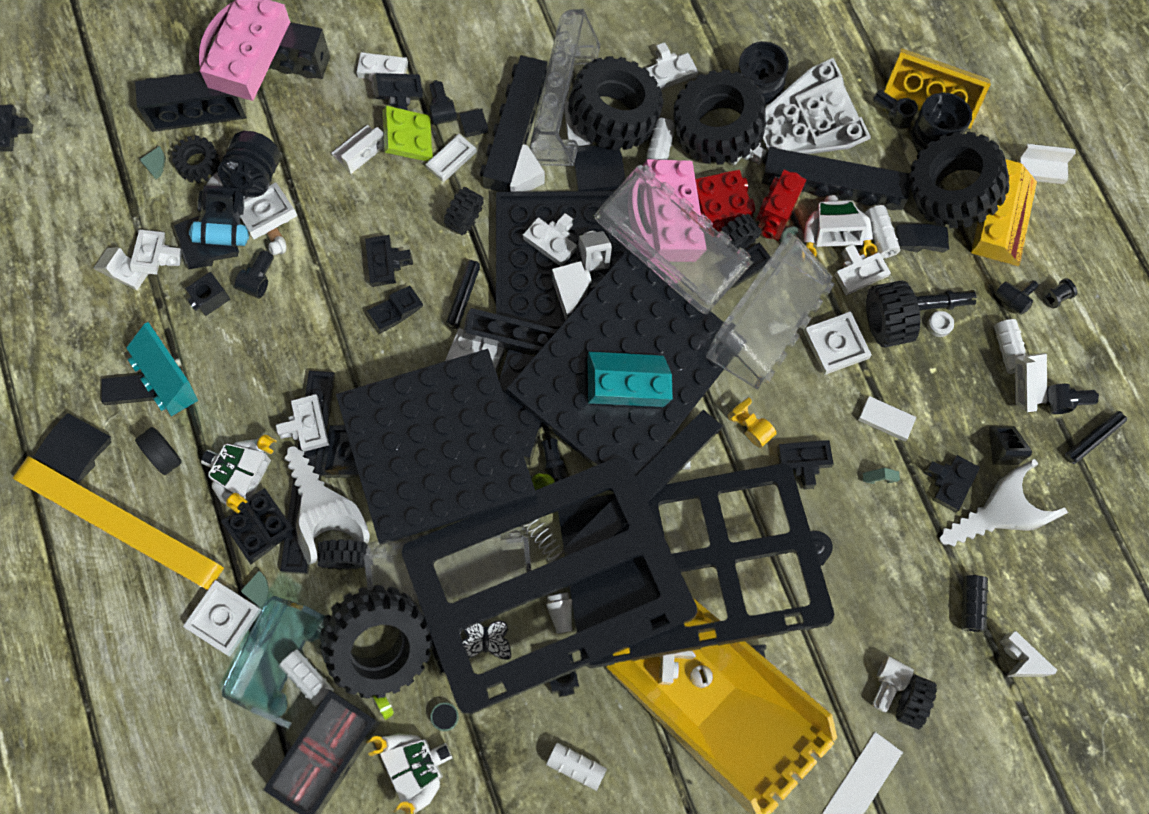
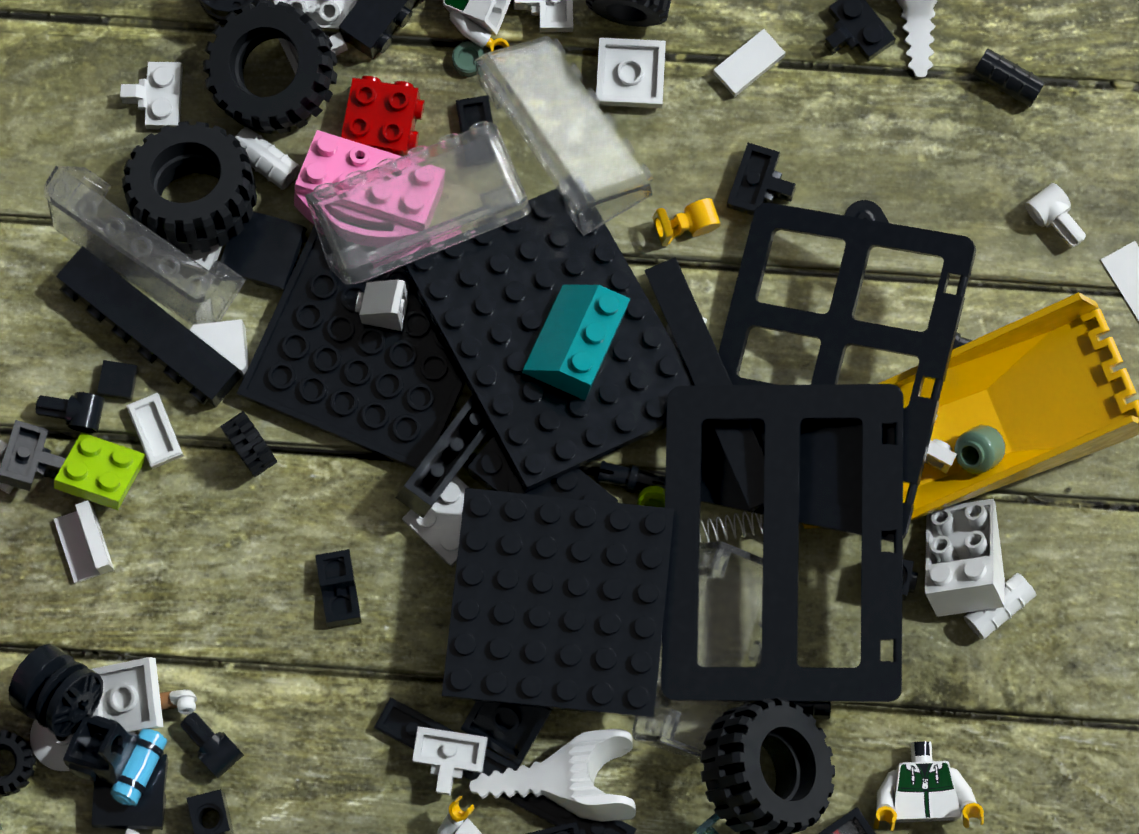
camera: 60 degrees left, 5 degrees up
black tyre [317,539,367,570] -> none
black hinge [365,235,413,287] -> none
lime tile [372,695,394,720] -> none
black tile [431,703,459,731] -> none
black axle [446,260,480,329] -> none
animal [463,620,512,660] -> none
white hinge [523,214,577,267] -> none
white cone [546,592,572,634] -> none
white slope [552,261,591,320] -> none
white hinge [690,665,713,688] -> none
black tyre [714,214,762,258] -> none
red brick [756,170,807,241] -> none
sand green tile [863,468,900,484] -> none
black tyre [896,674,937,730] -> none
white slope [999,631,1058,677] -> none
none -> white slope [925,499,1005,617]
none -> sand green head [954,425,1005,474]

